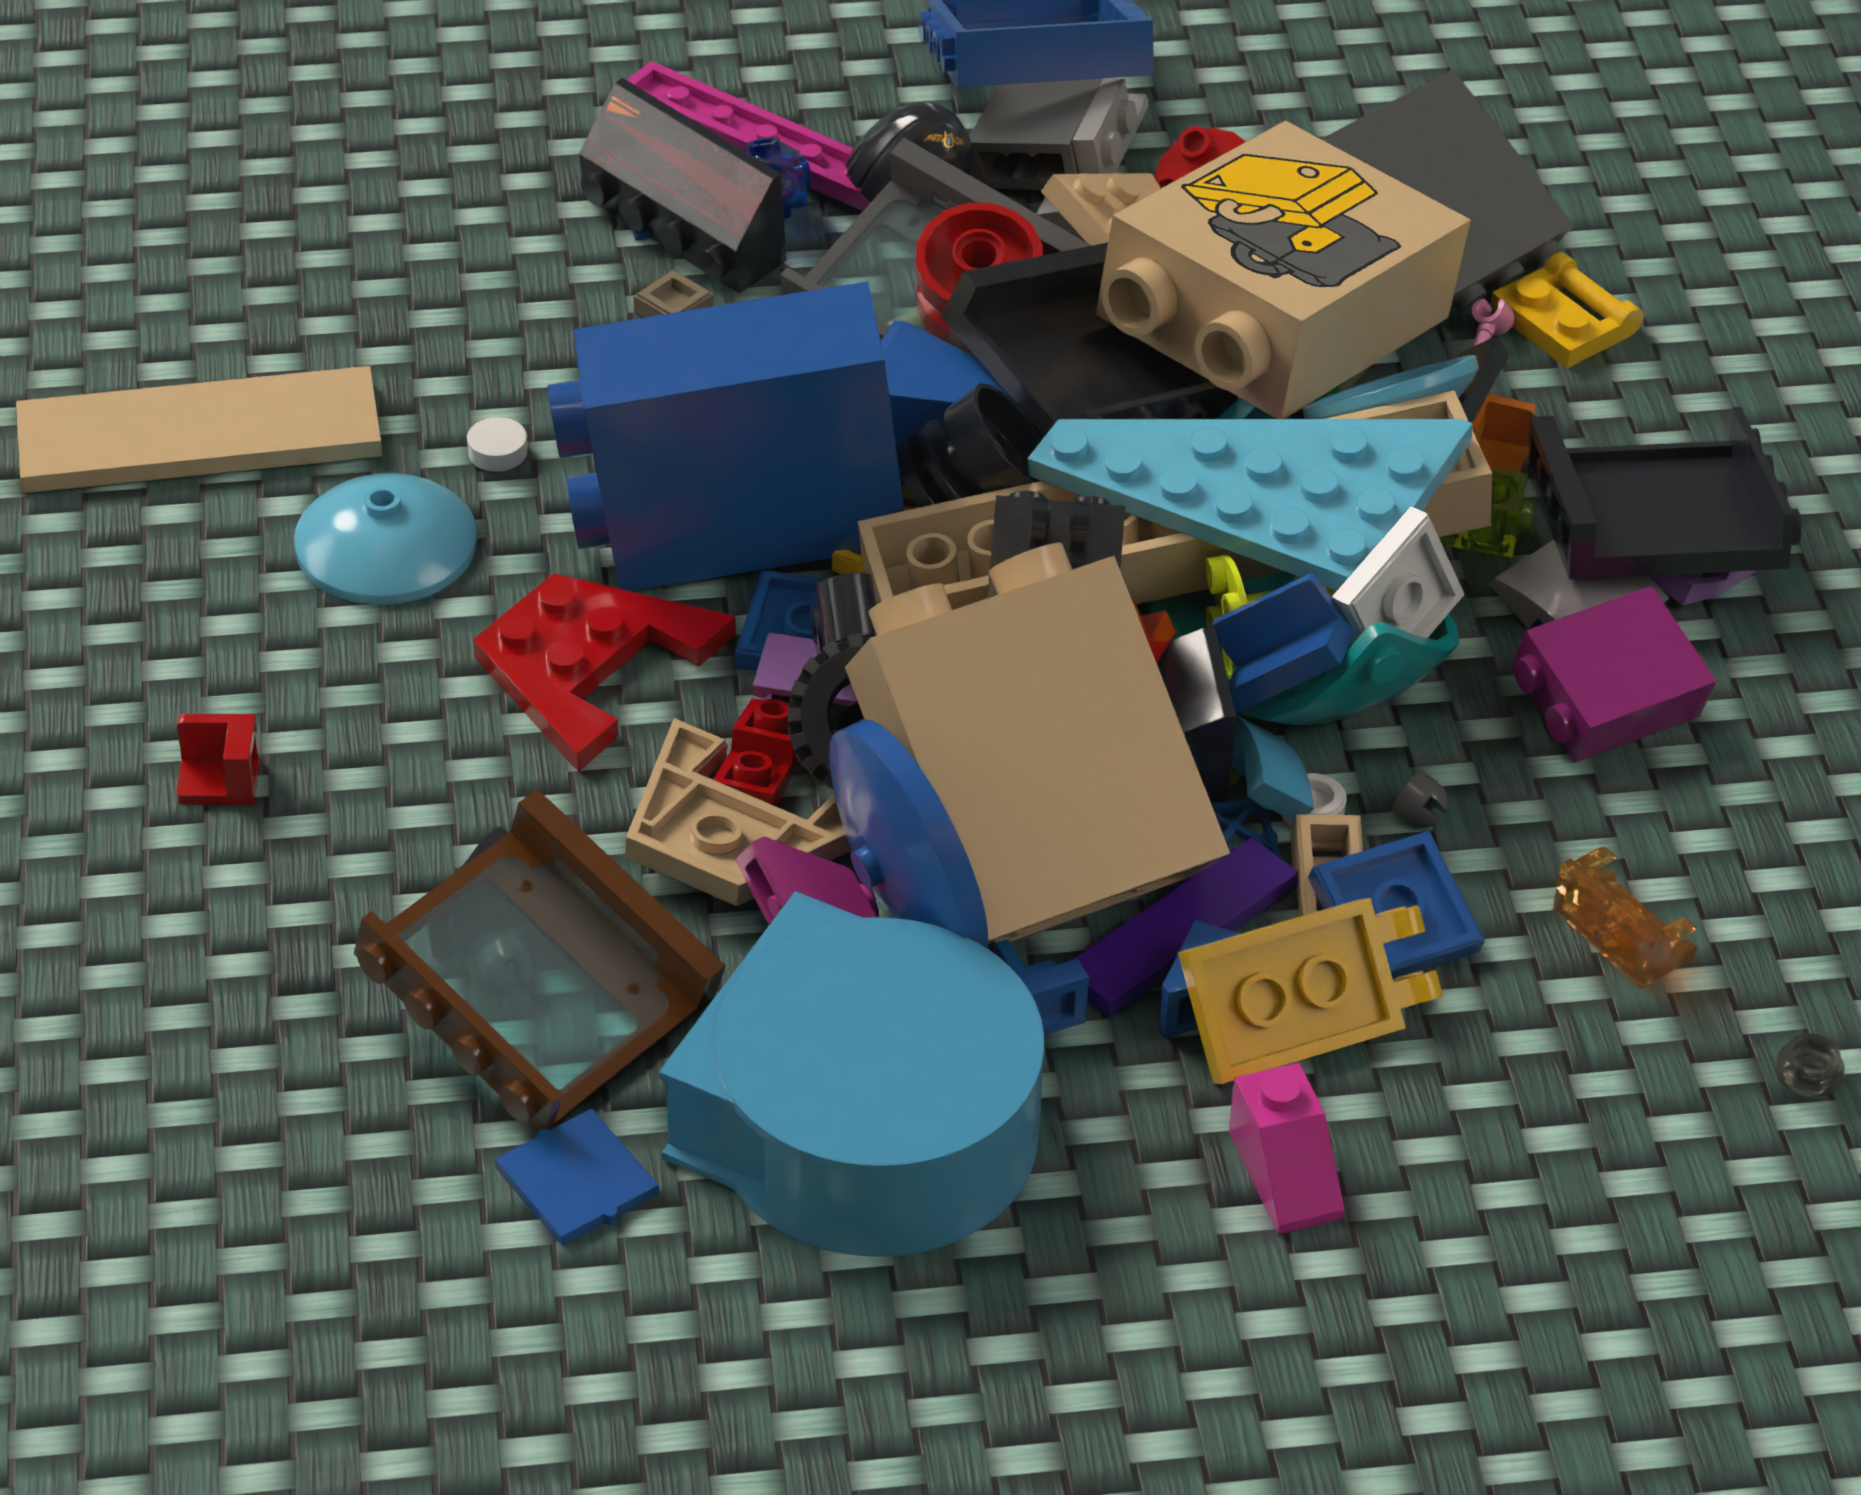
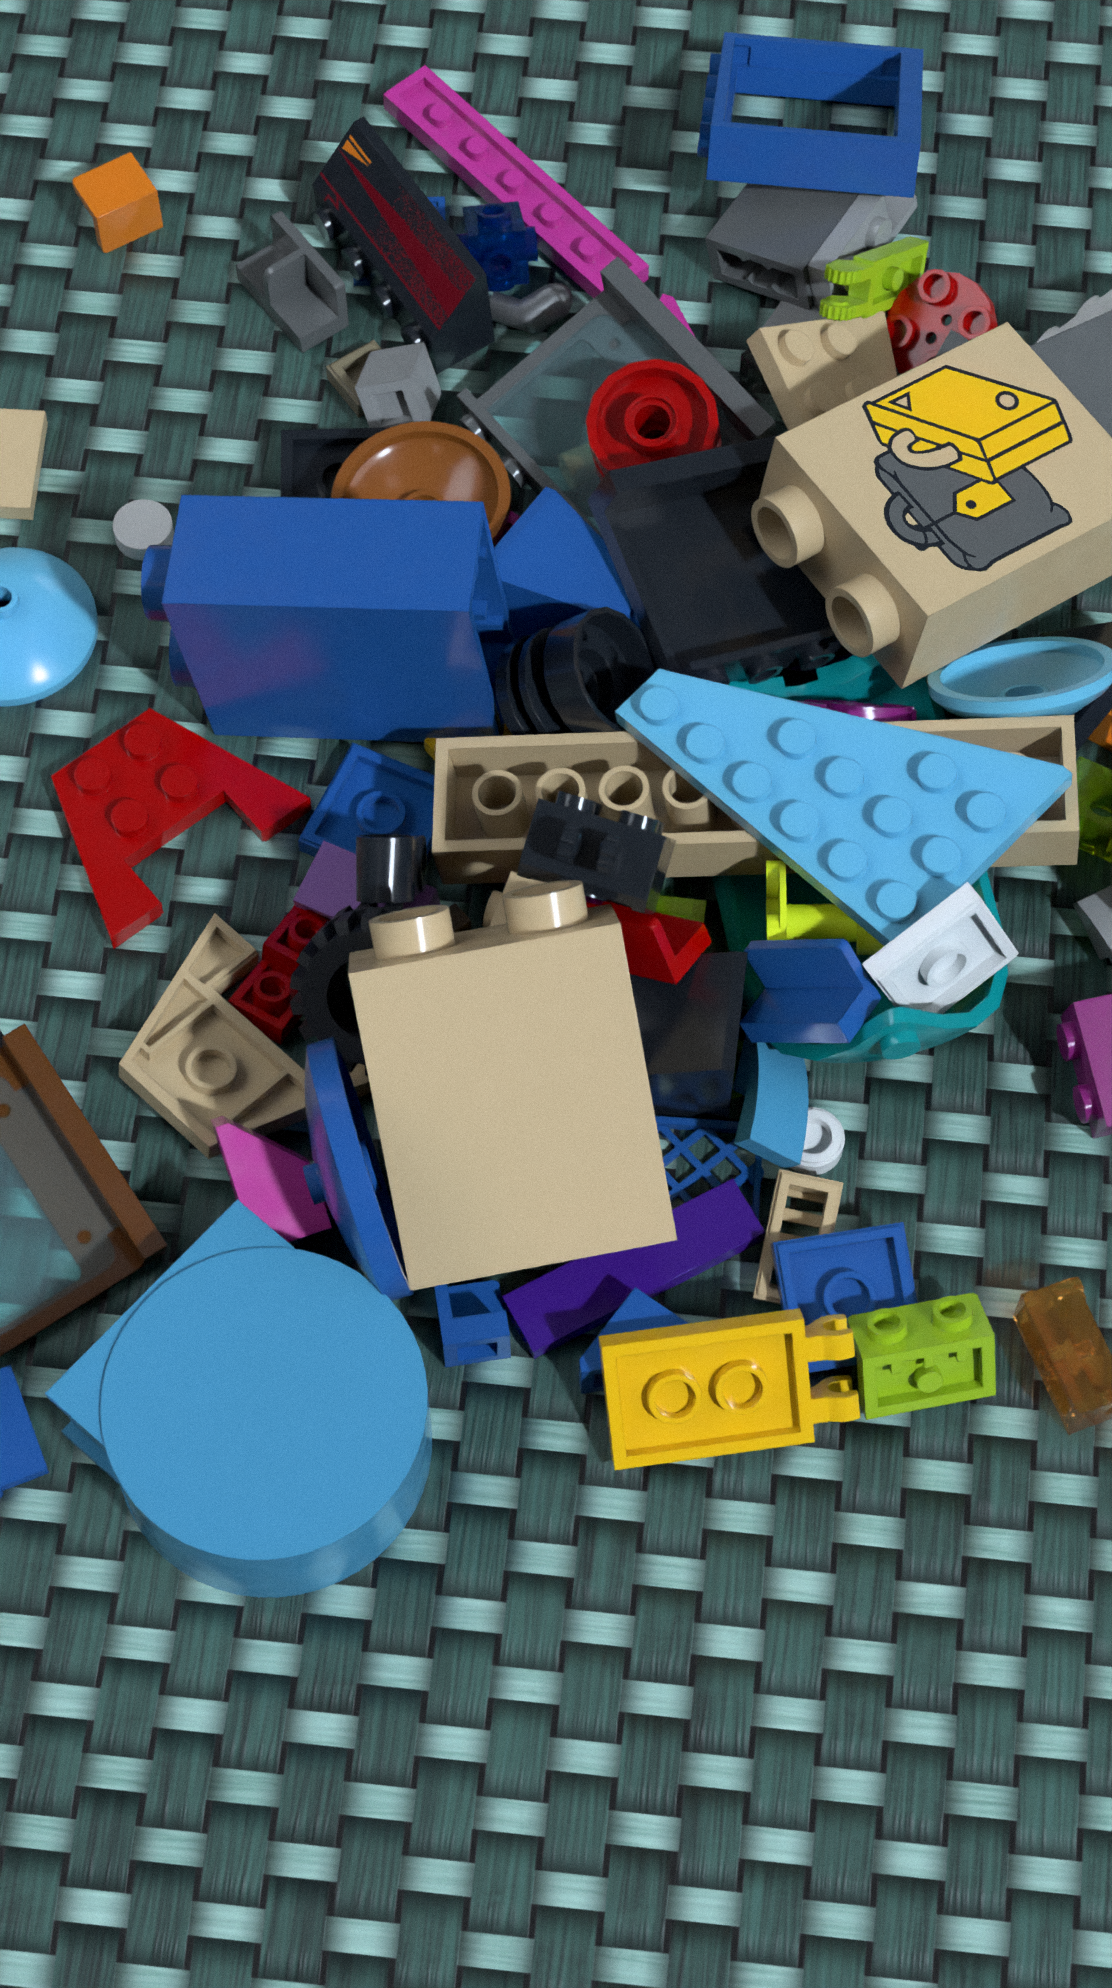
camera: 15 degrees right, 20 degrees up
black hair [845,102,974,202] -> none
dark pink slope [1229,1063,1344,1235] -> none
dark grey hinge [1392,771,1448,827] -> none
none -> orange panel [72,152,163,253]
none -> dark grey panel [236,211,349,353]
none -> light grey panel [355,342,441,428]
none -> flat silver arm [490,283,573,333]
none -> lime hinge [819,236,929,321]
none -> lime bracket [847,1293,996,1420]

